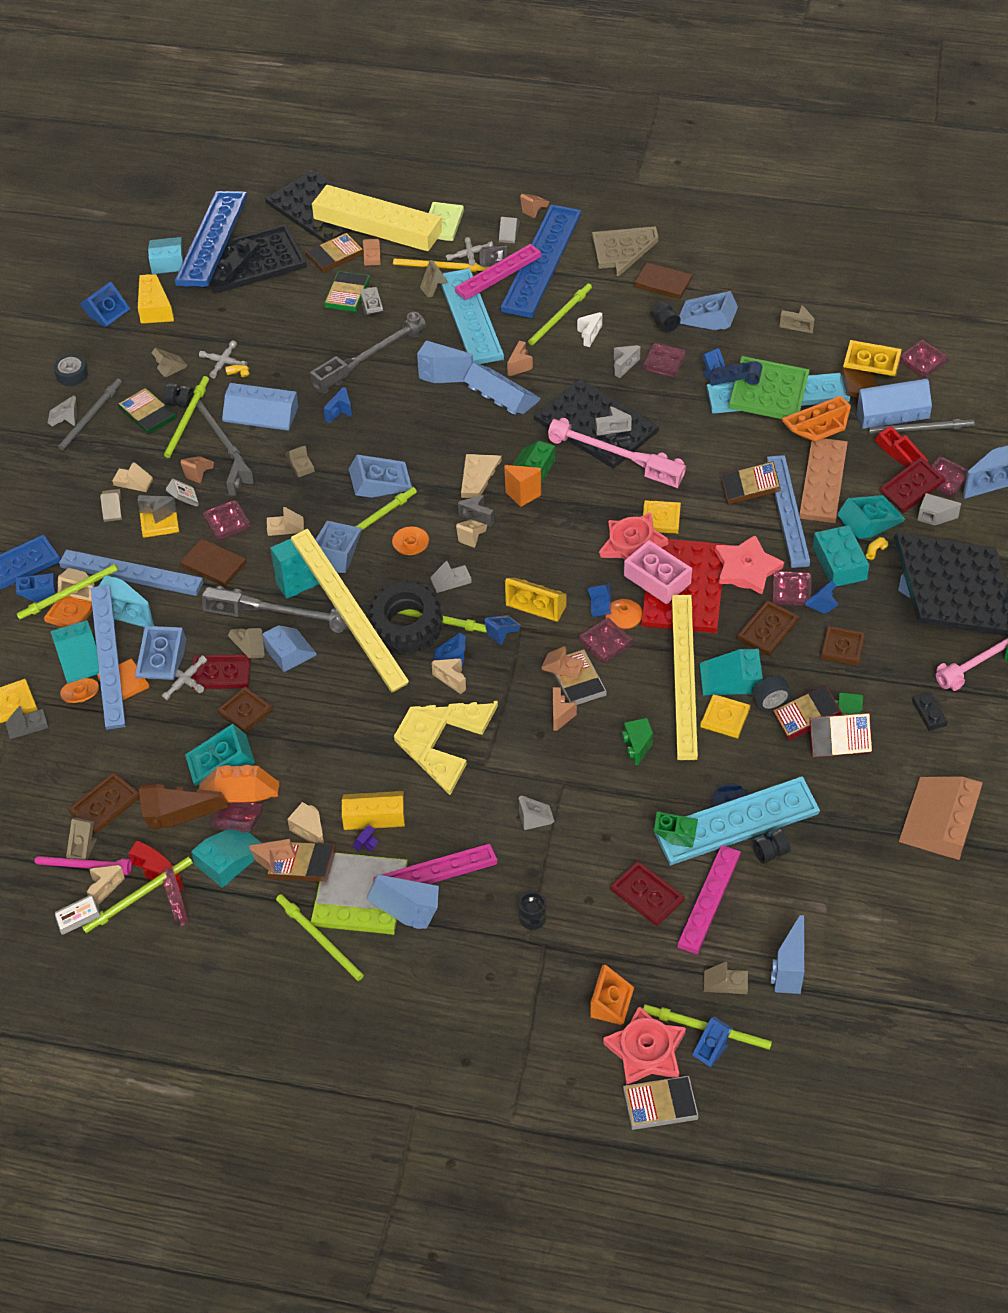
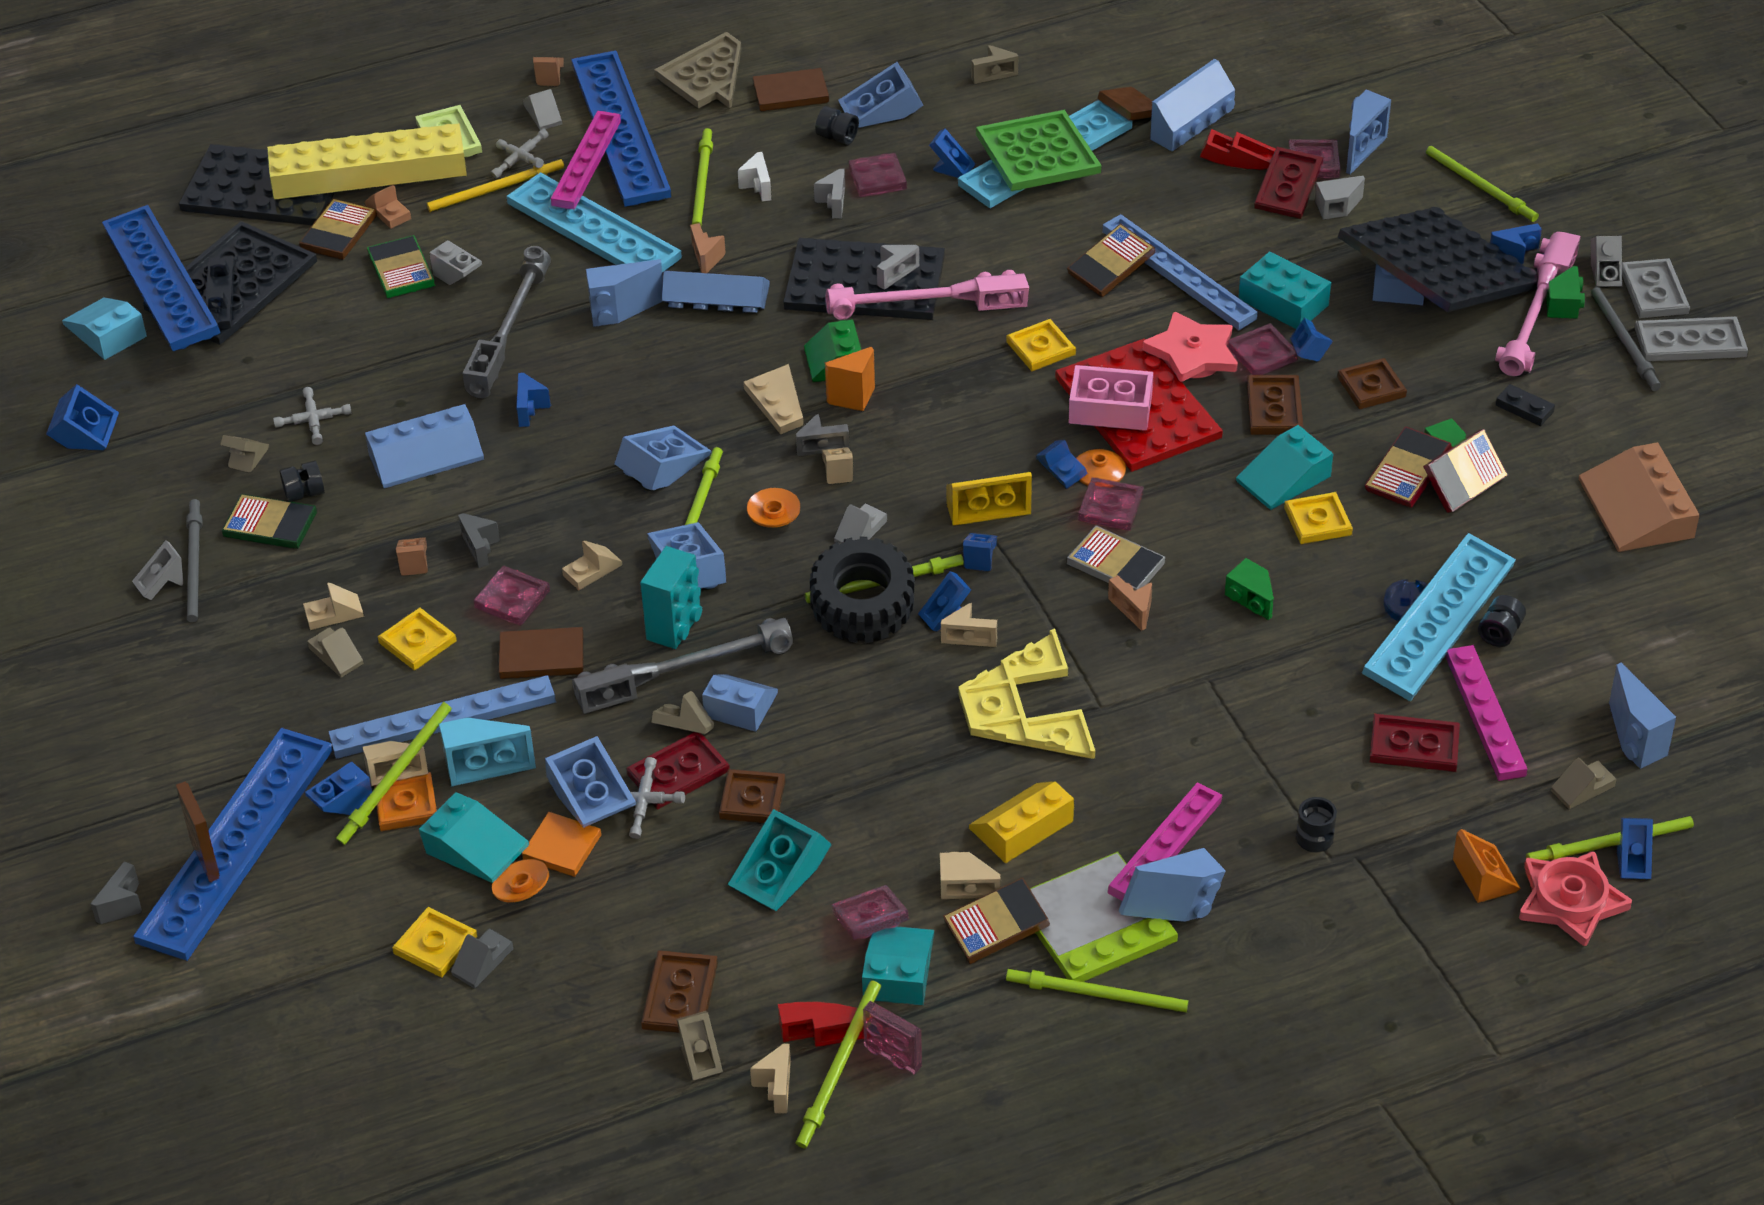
camera: 35 degrees left, 5 degrees down
dark pink piece [34,856,132,875] -> none
black wheel [54,355,88,386] -> none
slope [55,895,100,935] -> none
medium blue plate [90,585,126,730] -> none
flat silver slope [137,495,177,523] -> none
yellow wedge [138,274,174,323] -> none
reddish brown wedge [139,784,229,829] -> none
lime bar [164,376,209,458] -> none
slope [166,479,199,507] -> none
dark grey bar [196,399,245,463] -> none
orange wedge [199,765,280,802] -> none
yellow arm [225,365,250,377] -> none
nougat slope [250,839,295,873] -> none
dark tan slope [285,446,314,477] -> none
light yellow plate [291,529,409,693] -> none
dark purple tile [353,825,379,852] -> none
dark tan slope [420,260,448,297] -> none
flat silver slope [480,246,507,267] -> none
light grey slope [519,795,555,830] -> none
nougat slope [542,646,584,679] -> none
coral plate [599,513,669,560] -> none
tile [623,1076,698,1130] -> none
green slope [654,812,698,848] -> none
light yellow plate [672,595,698,760] -> none
dark blue plate [709,361,763,386] -> none
black wheel [752,676,792,711] -> none
orange wedge [782,396,851,441] -> none
nougat plate [799,438,848,523] -> none
teal slope [837,495,905,539] -> none
yellow slope [843,340,901,376] -> none
yellow arm [866,537,889,560] -> none
dark grey bar [868,419,975,434] -> none
clear pink plate [900,340,948,378] -> none

